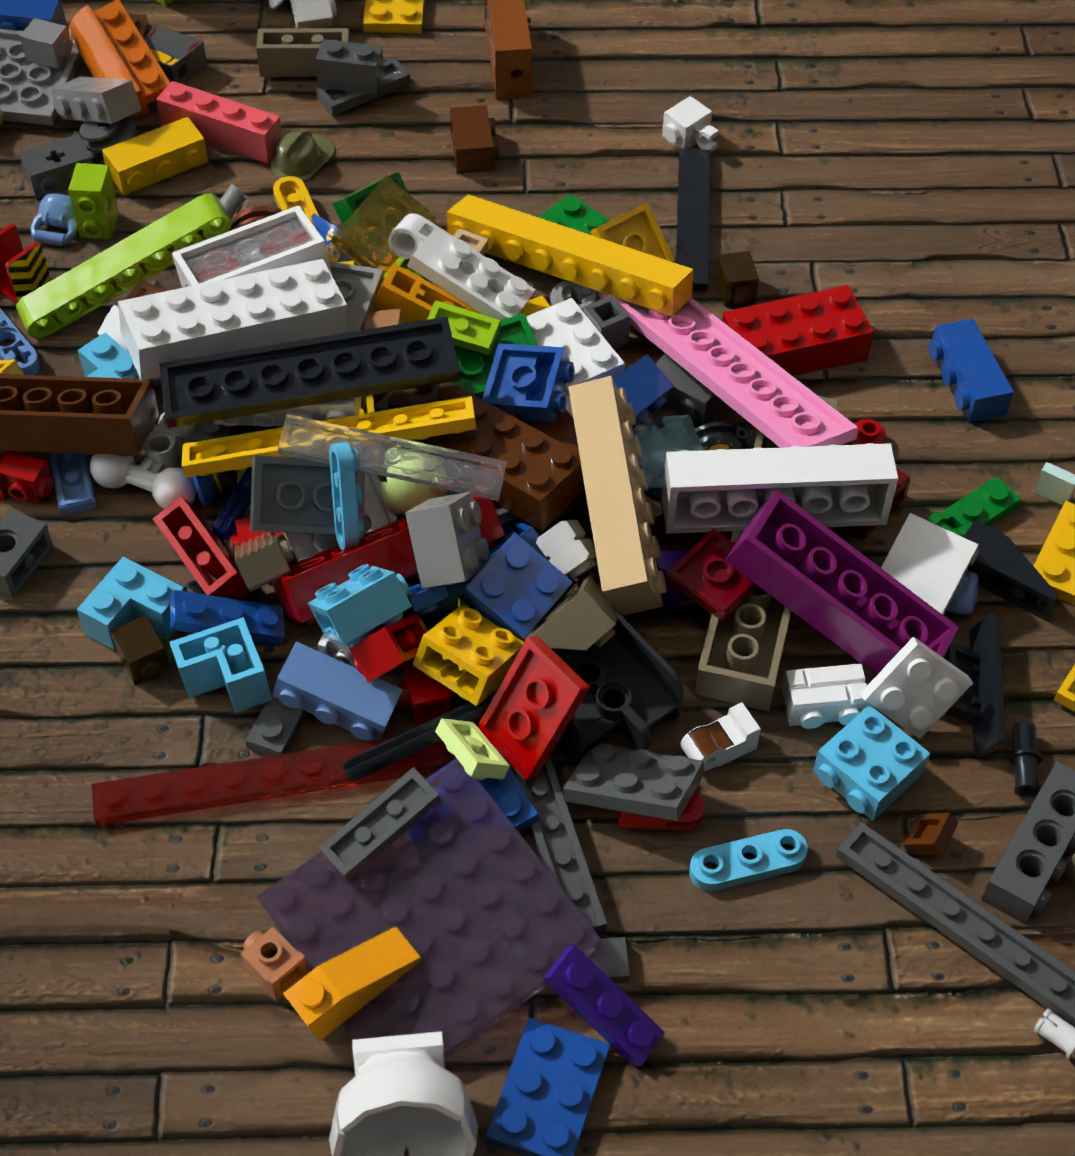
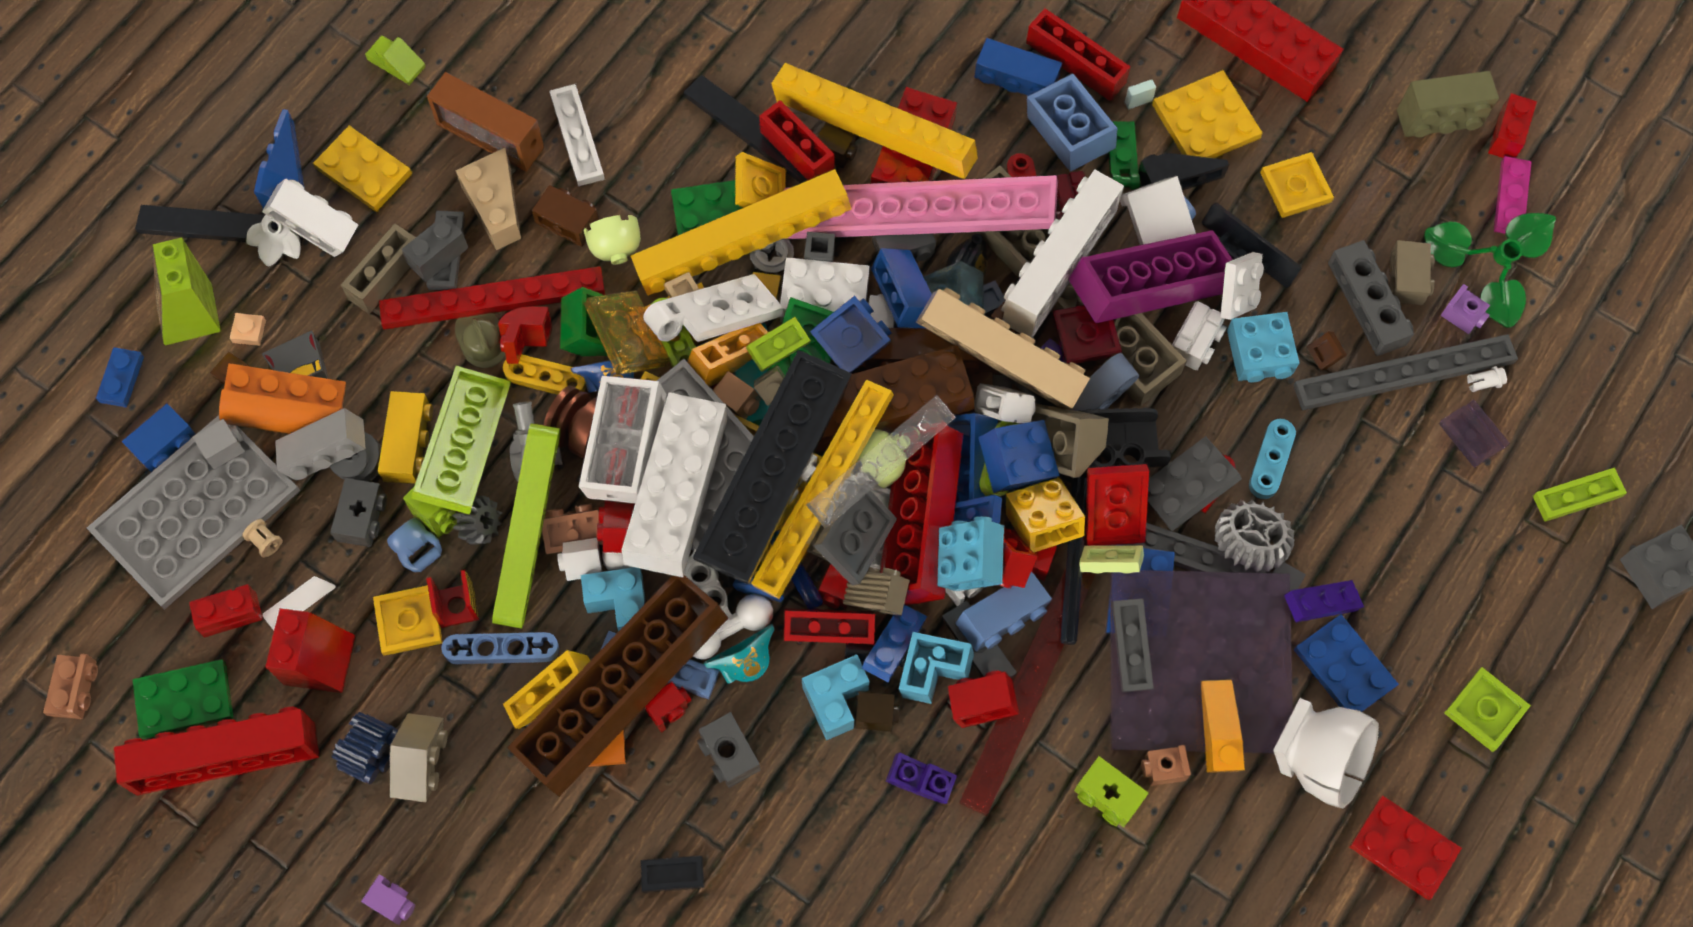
camera: 55 degrees left, 15 degrees up
coral brick [156,81,282,164] -> none
medium azure plate [329,442,365,551] -> none
light grey brick [405,492,489,588] -> none
white brick [662,96,719,153] -> none
white leg [680,702,761,772] -> none
black axle [1010,720,1042,797] -> none
none -> light nougat plate [230,313,266,346]
none -> red plate [379,266,605,330]
none -> lime plate [411,366,511,515]
none -> dark grey gear [452,495,503,545]
none -> tan wedge [456,148,521,250]
none -> red brick [498,307,552,364]
none -> white plate [550,84,605,187]
none -> yellowish green cylinder [584,215,641,265]
none -> teal hat [704,624,774,684]
none -> red brick [759,100,834,180]
none -> yellow brick [771,63,978,180]
none -> dark purple slope [885,752,957,804]
none -> red brick [948,671,1019,728]
none -> red brick [1026,8,1131,101]
none -> medium blue brick [1027,74,1117,172]
none -> sand blue beam [1070,353,1139,411]
none -> lime brick [1074,756,1149,828]
none -> light grey gear [1215,499,1295,573]
none -> plate [1439,399,1510,468]

